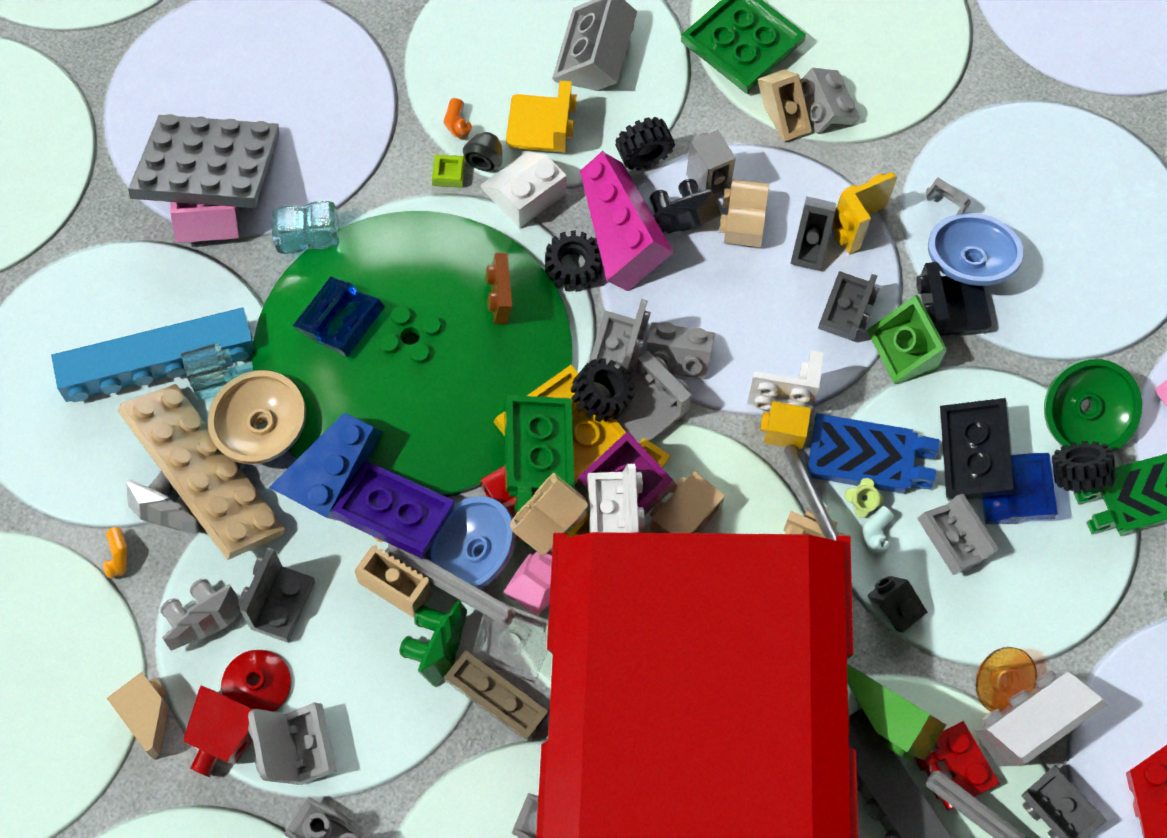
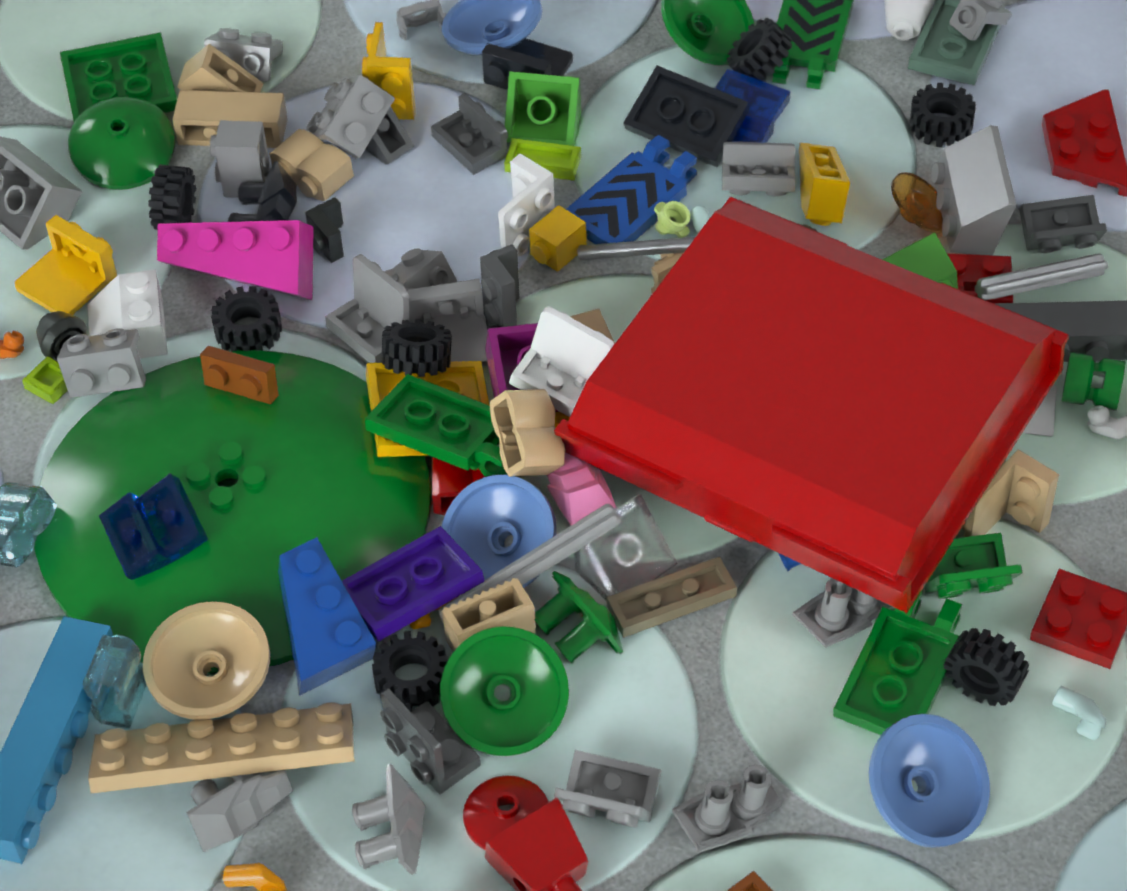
camera: 55 degrees left, 15 degrees down
none -> light grey bracket [57,328,146,398]
none -> green dish [68,96,175,190]
none -> tan brick [173,90,288,148]
none -> pearl dark grey bracket [305,197,344,263]
none -> light grey bracket [306,74,395,159]
none -> black tyre [372,631,448,712]
none -> green dish [440,626,569,756]
none -> dark grey bracket [480,244,520,328]
none -> lime tile [504,138,581,181]
none -> yellow slope [799,142,850,226]
none -> black tyre [909,83,976,147]

